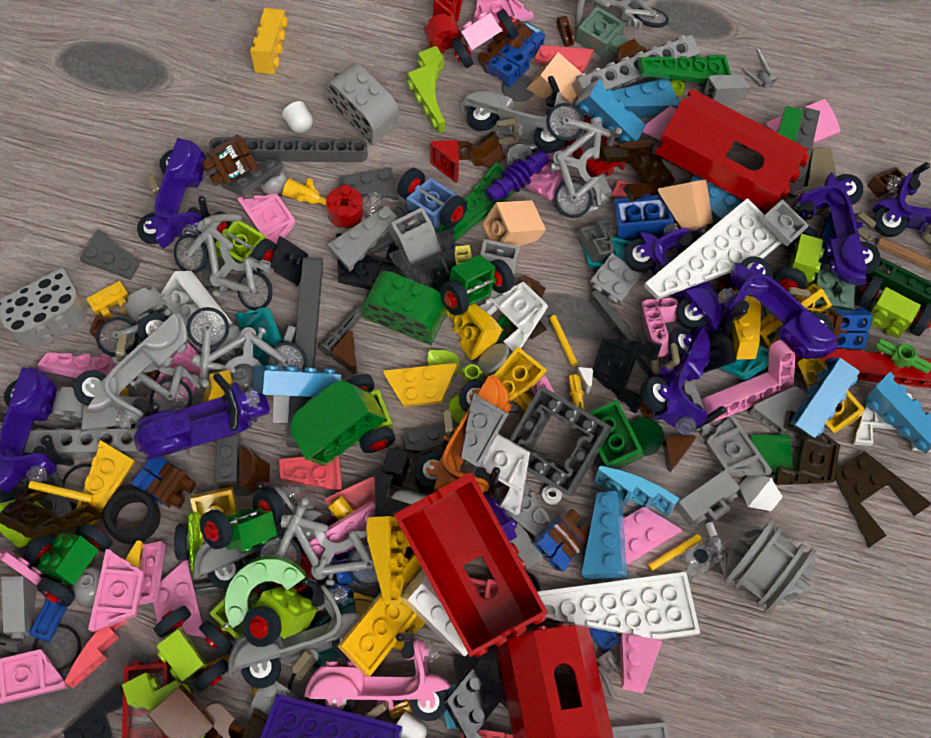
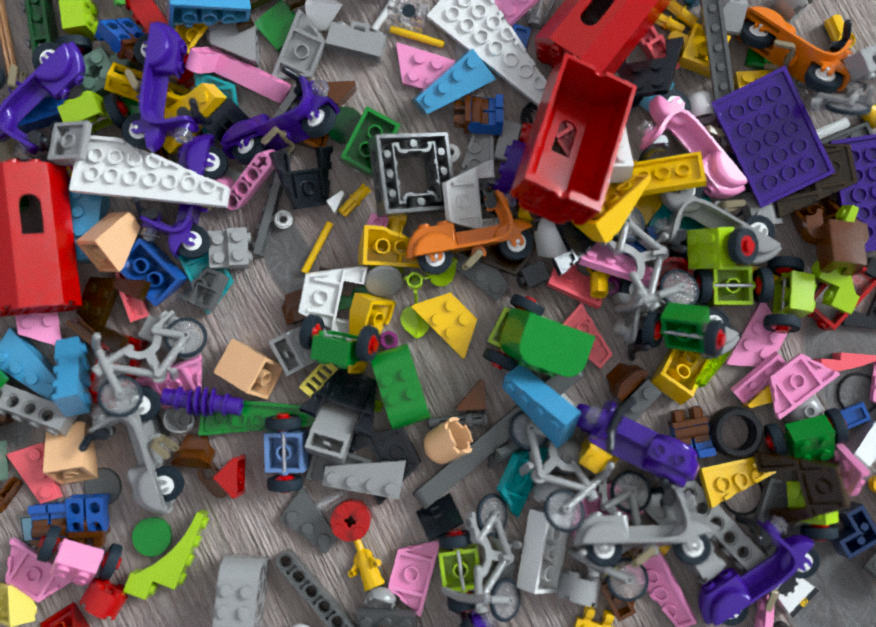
camera: 130 degrees left, 20 degrees up
yellow bar [28,480,93,503] -> none
black bush [174,523,193,560] -> none
brick [225,555,306,628] -> none
wing [460,394,508,467] -> none
medium azure slope [594,466,680,517] -> none
none -> green tile [132,517,172,557]
none -> white plate [274,210,293,229]
none -> magenta plate [379,331,398,350]
none -> light nougat cylinder [423,417,473,464]

